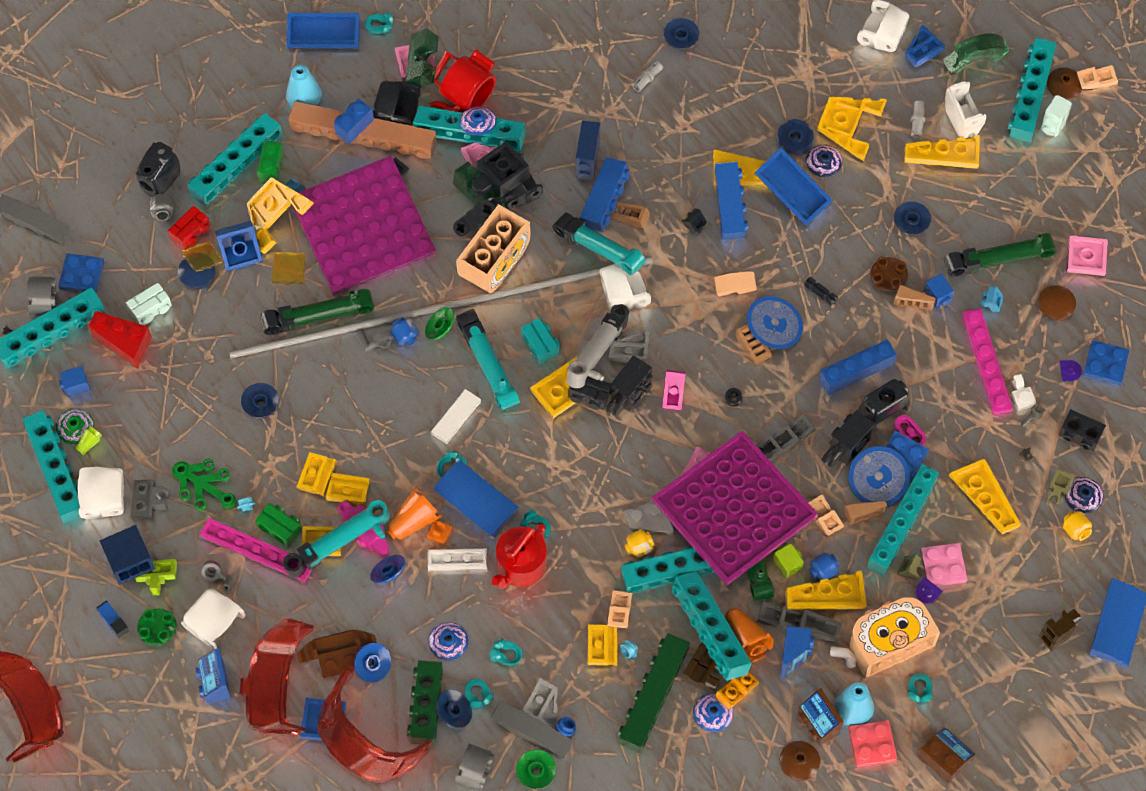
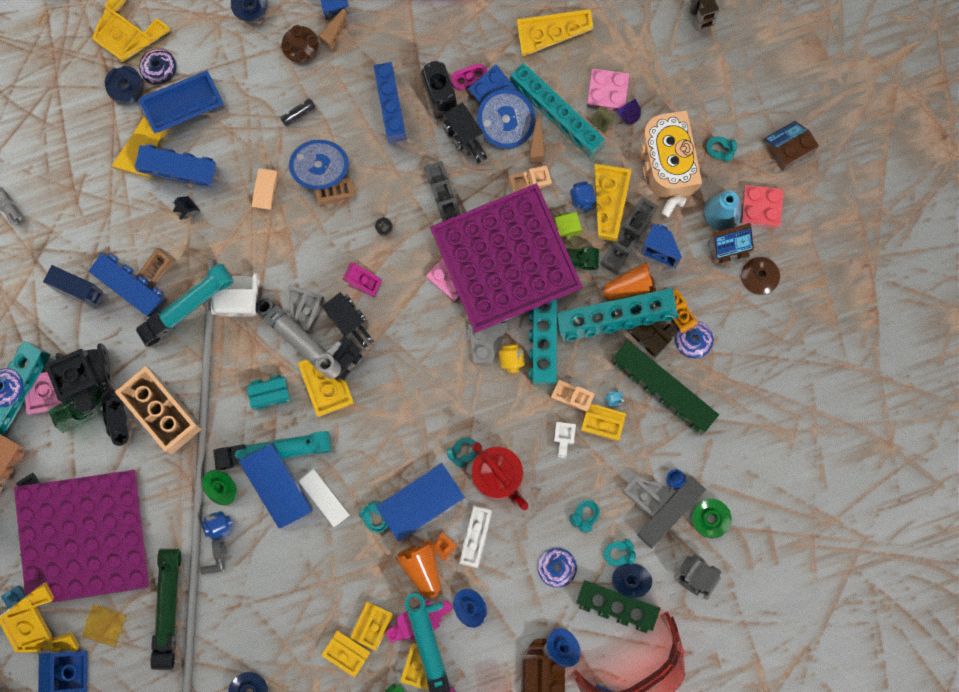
camera: 70 degrees left, 15 degrees up
none -> blue slope [238,441,313,528]
none -> white plate [554,422,576,459]

